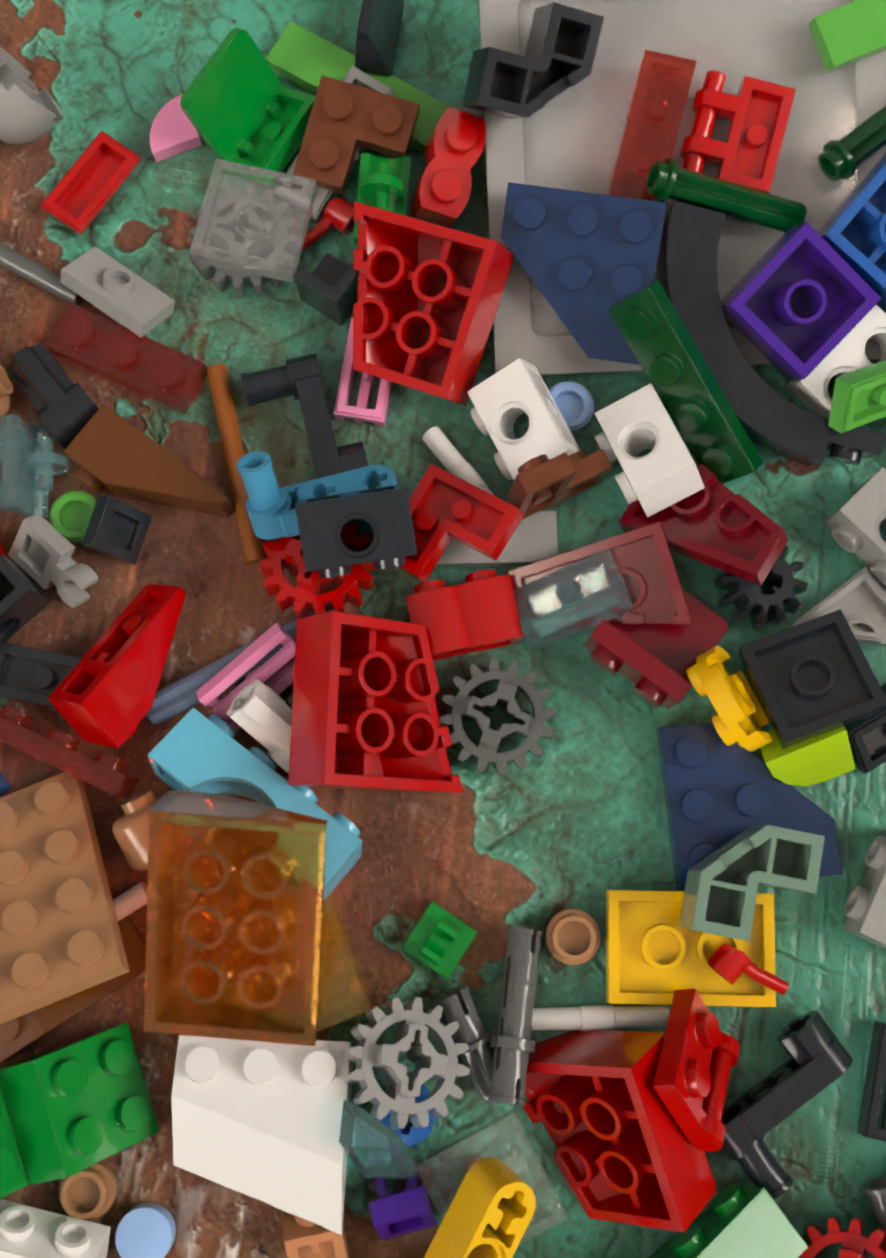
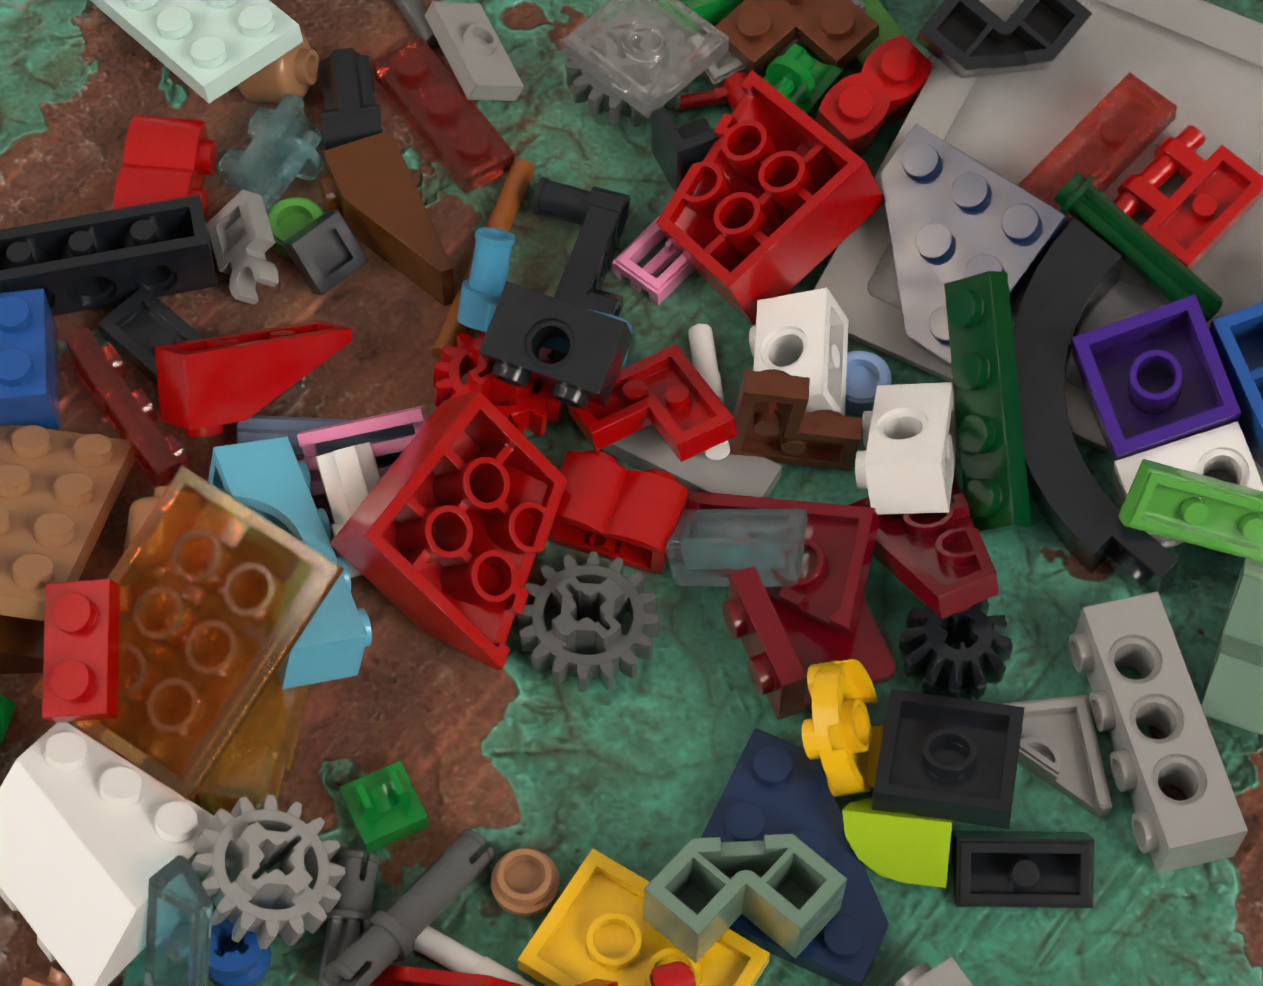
camera: 30 degrees right, 20 degrees down
none -> red plate [42,579,120,723]

